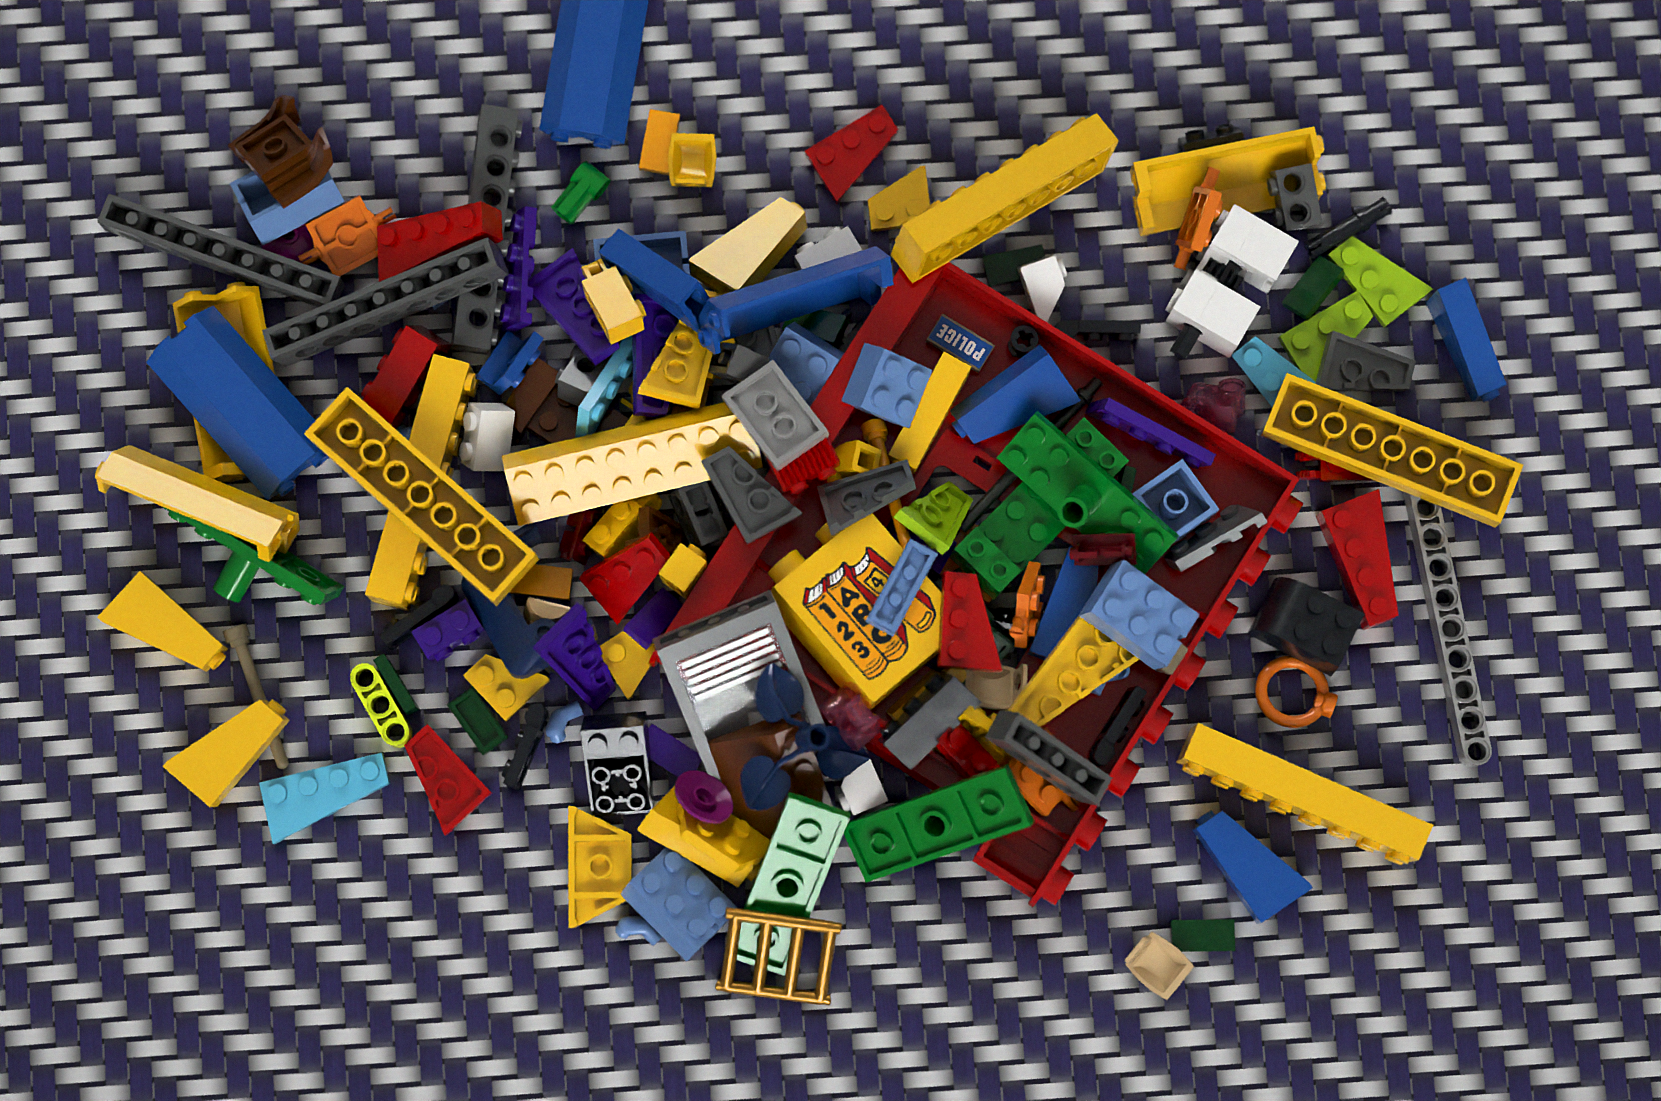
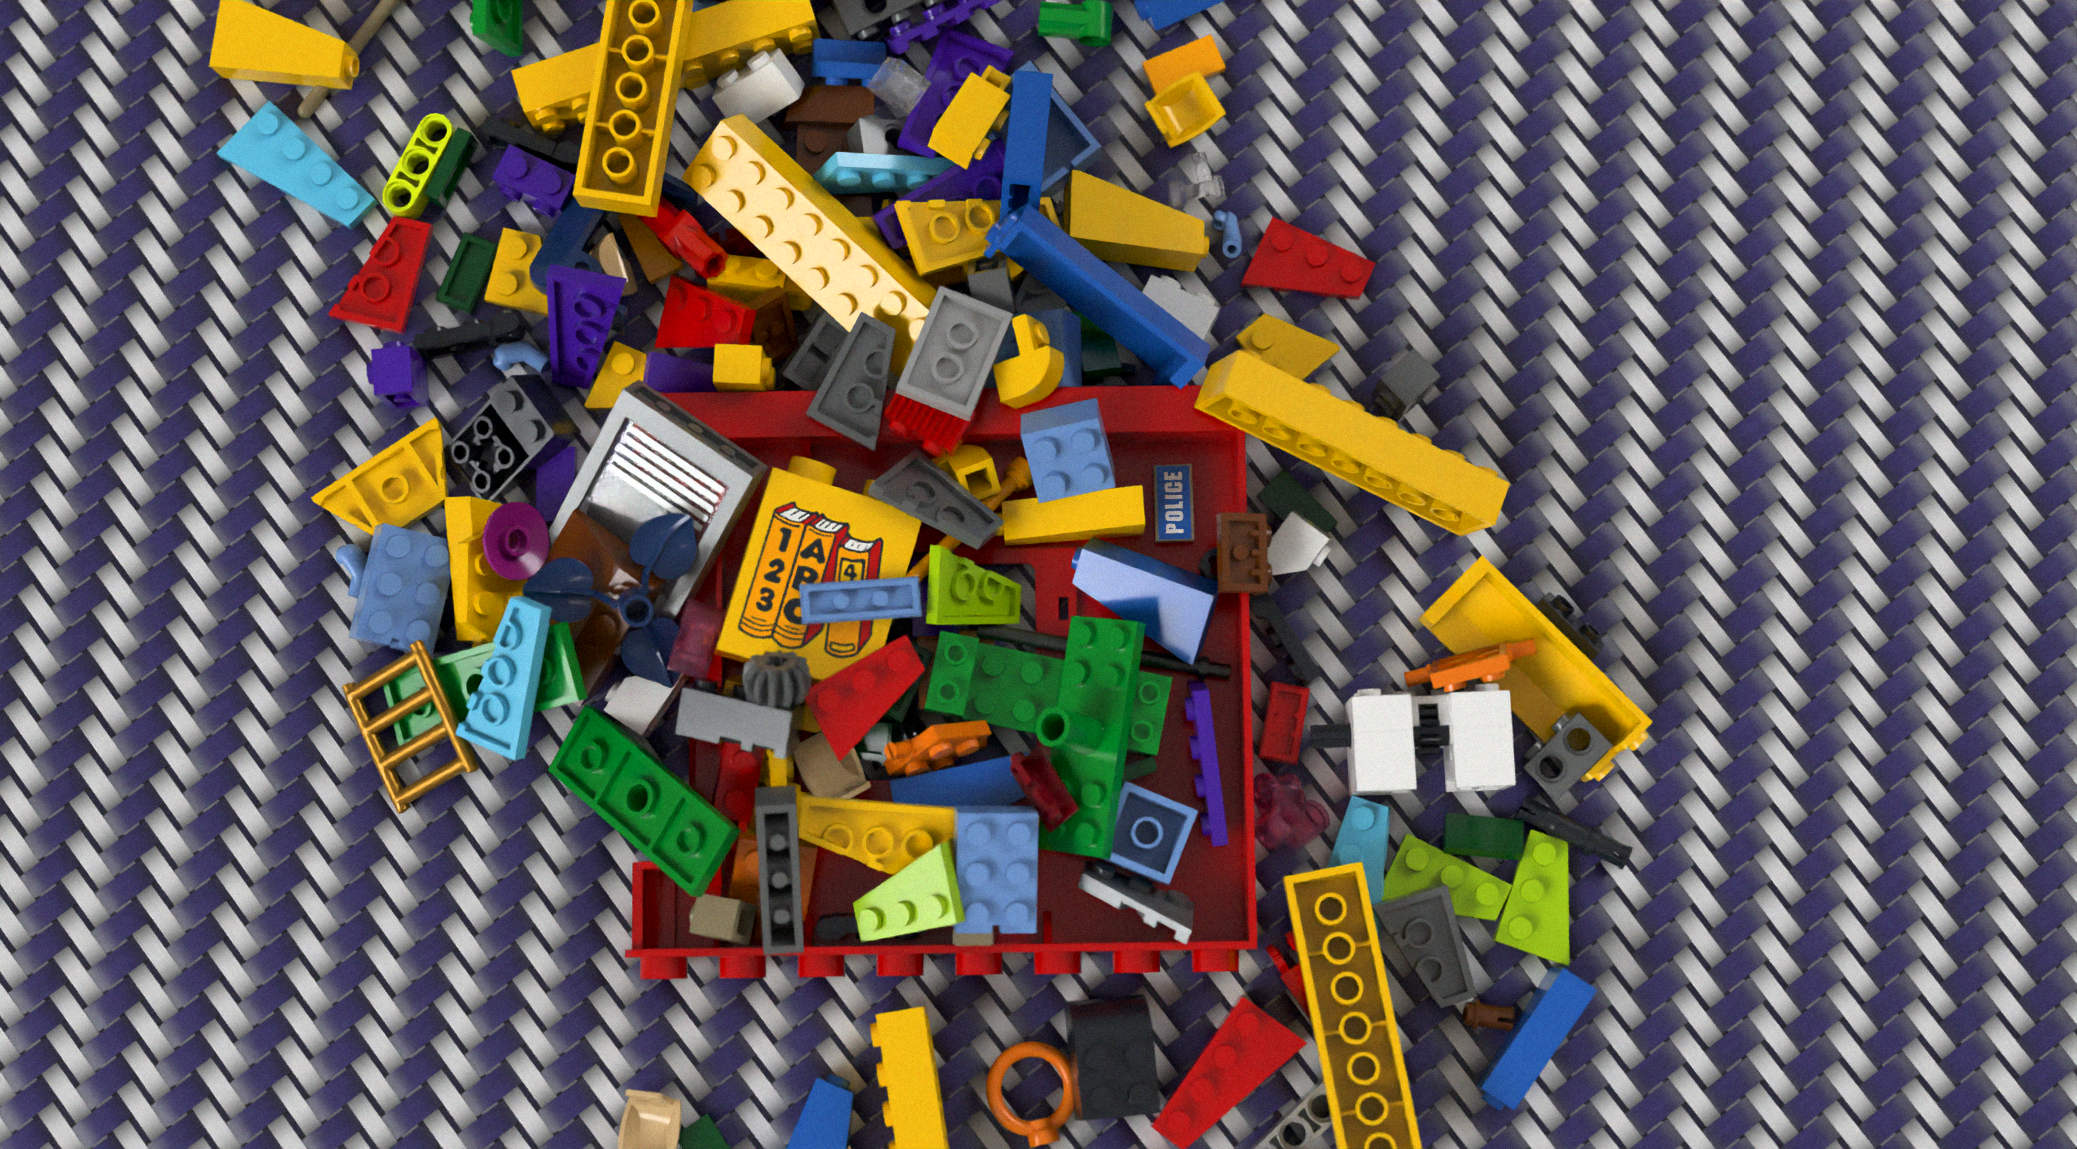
camera: 65 degrees right, 0 degrees up
none -> dark purple brick [366,341,430,410]
none -> medium azure wing [455,596,552,761]
none -> red piece [634,195,729,279]
none -> dark tan brick [689,894,757,945]
none -> dark grey gear [742,650,811,709]
none -> wing [853,842,966,942]
none -> clear brick [867,57,931,114]
none -> yellow brick [992,314,1064,409]
none -> clear piece [1167,152,1225,210]
none -> medium blue arm [1211,210,1242,258]
none -> reddish brown bracket [1216,512,1273,596]
none -> red plate [1258,681,1310,765]
none -> dark grey brick [1372,348,1441,421]
none -> reddish brown pin [1462,999,1514,1031]

